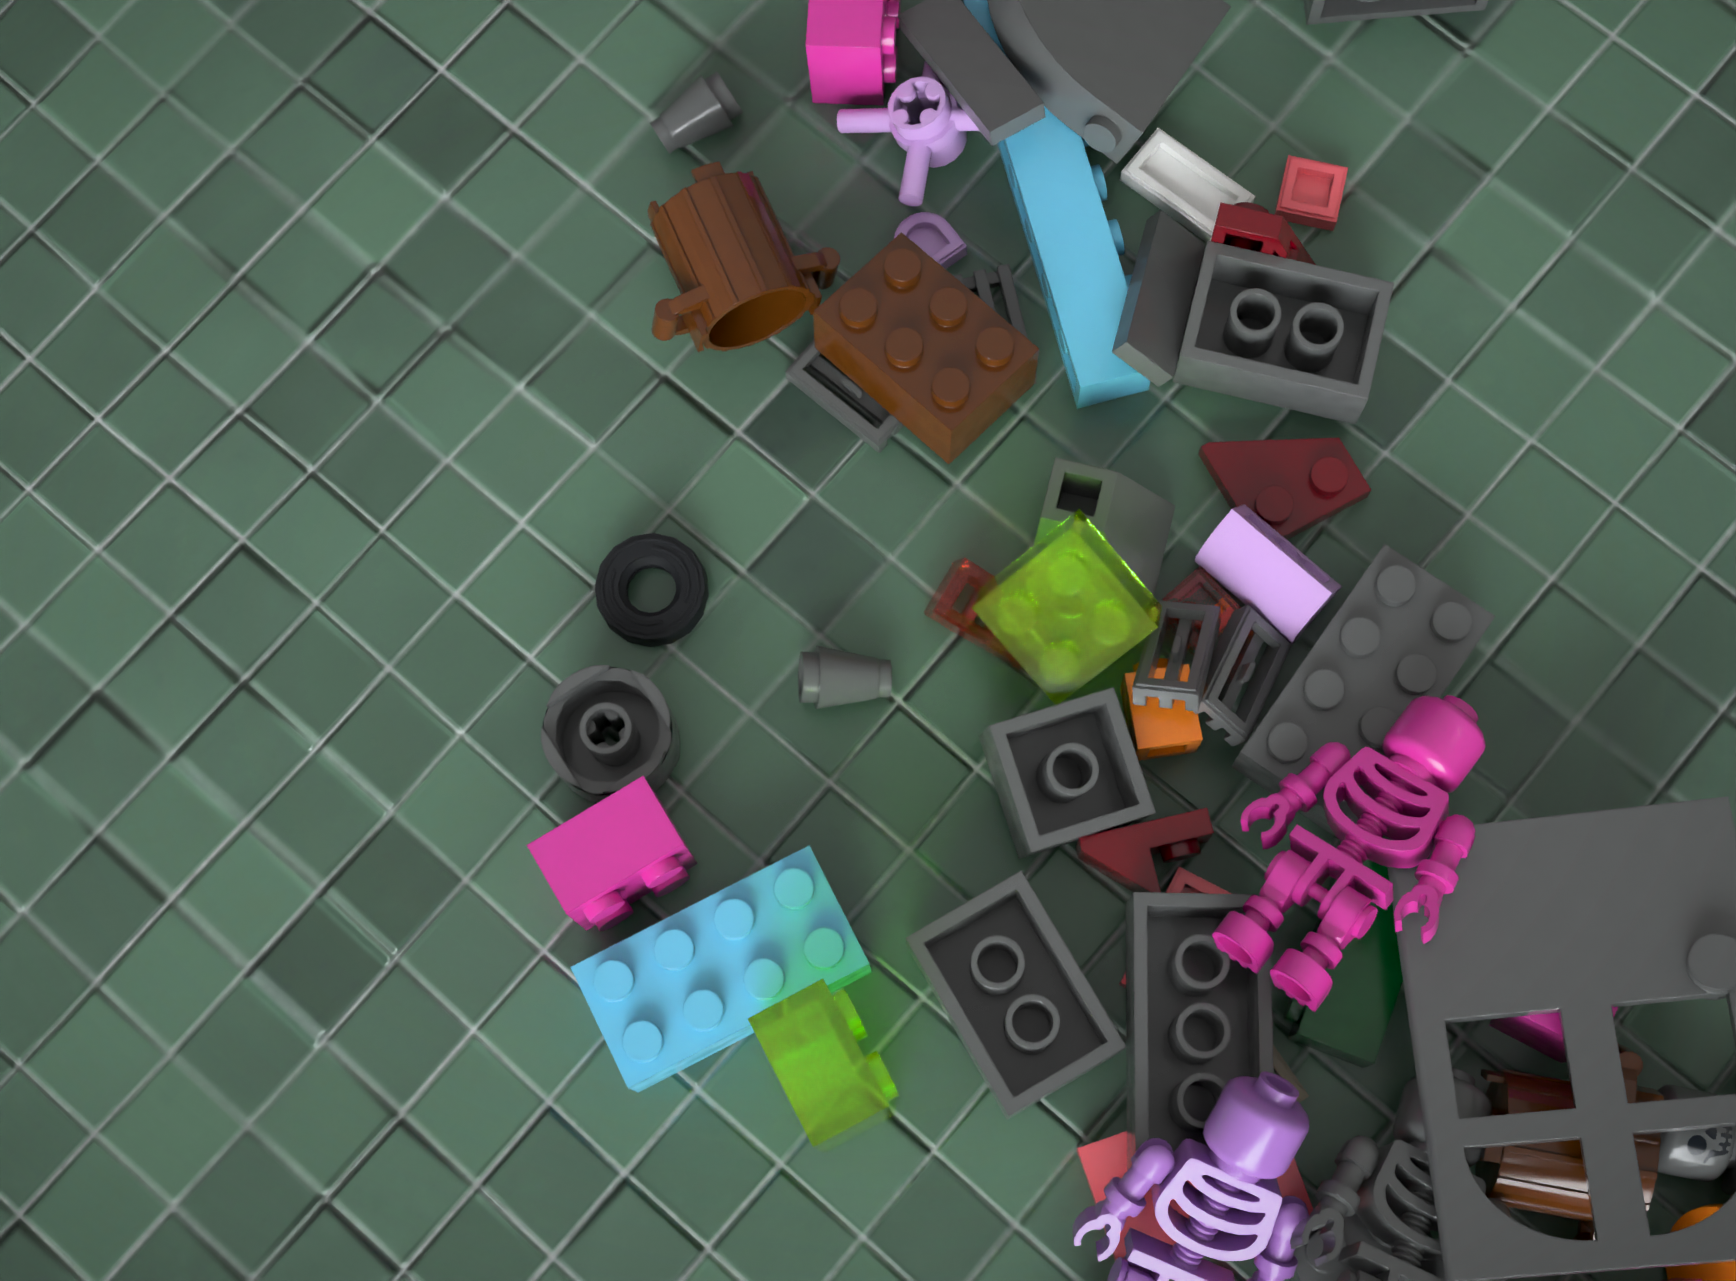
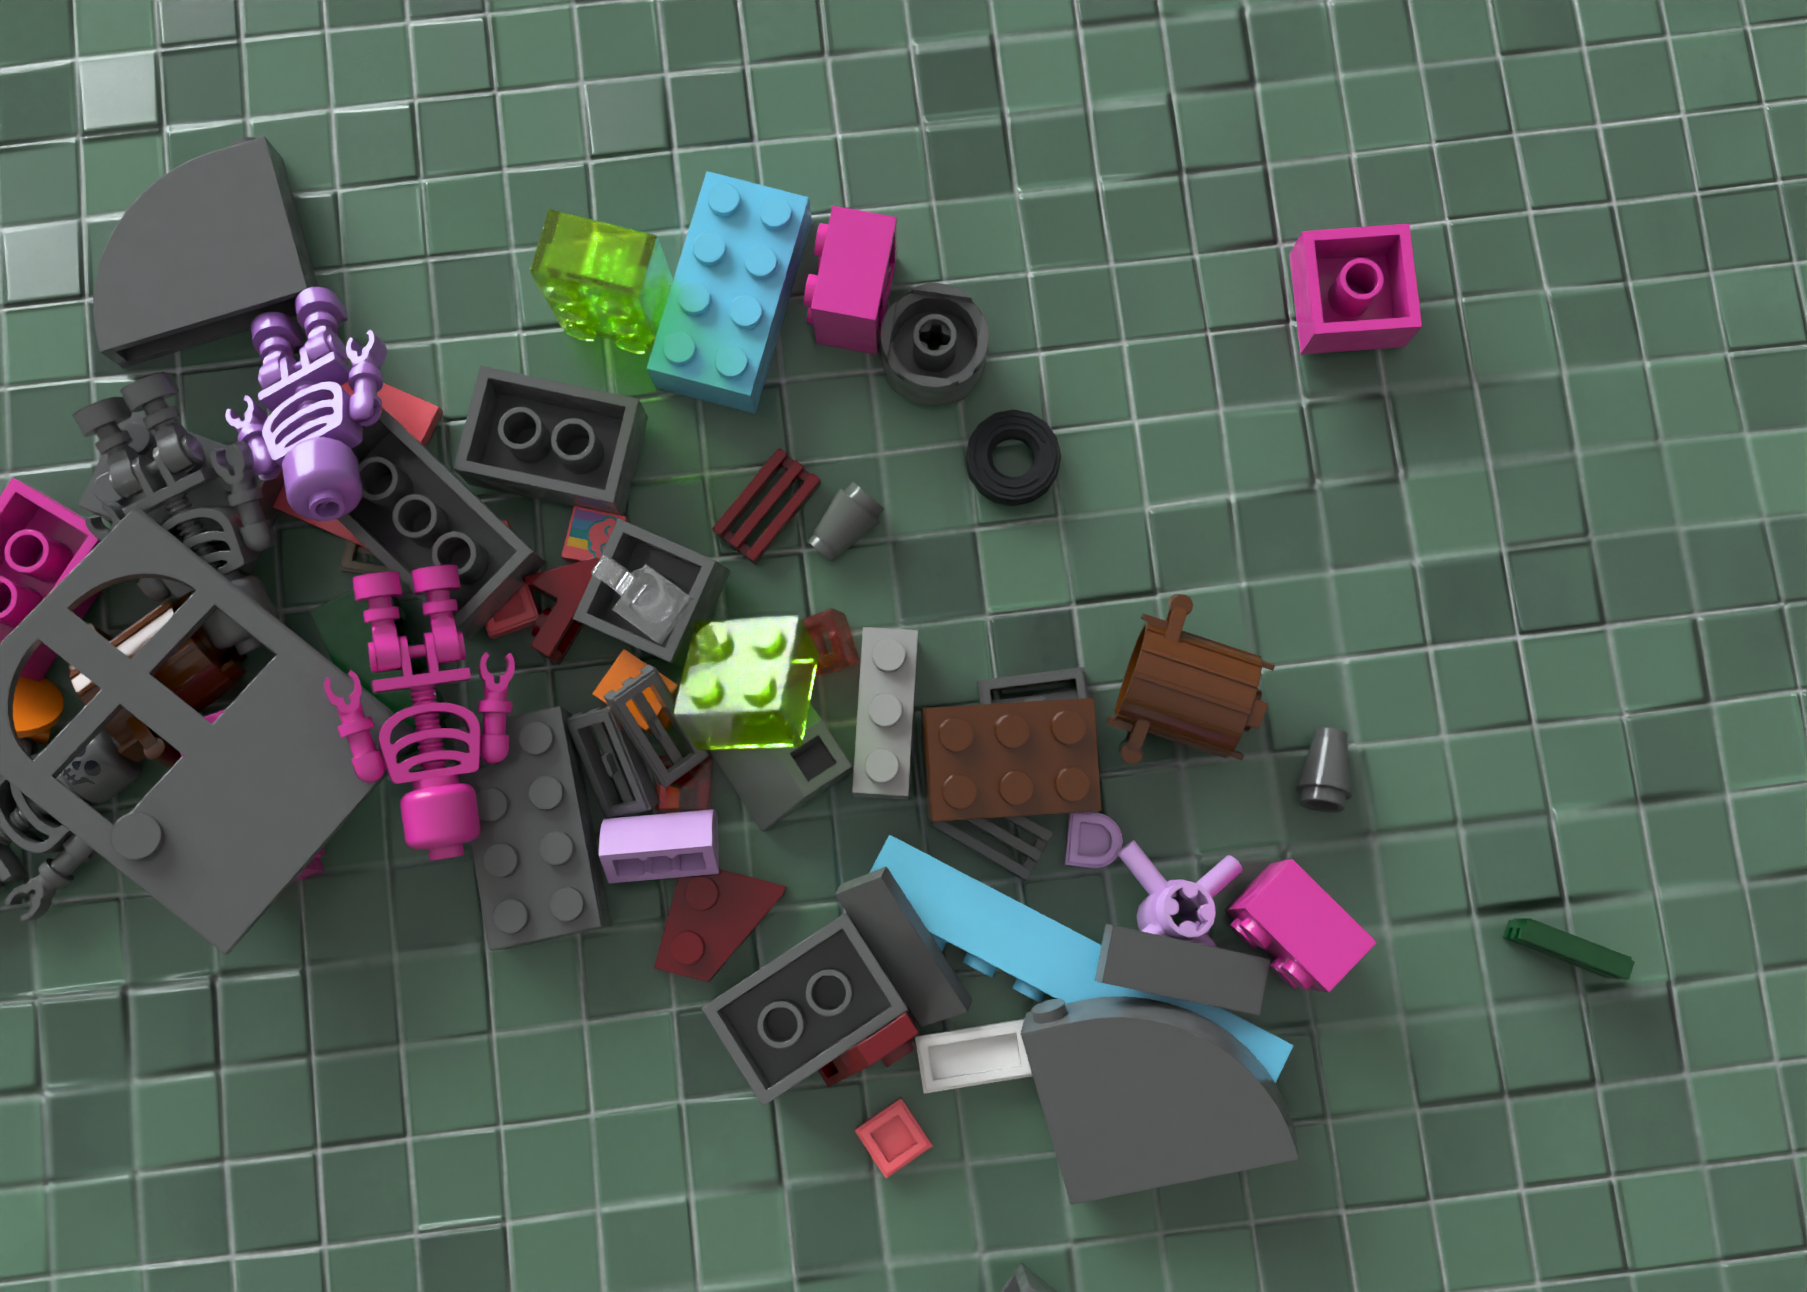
camera: 125 degrees right, 5 degrees up
none -> tile [561,506,629,563]
none -> clear plate [591,555,694,644]
none -> dark red tile [712,447,821,565]
none -> light grey brick [852,627,918,801]
none -> dark pink brick [1289,224,1422,355]

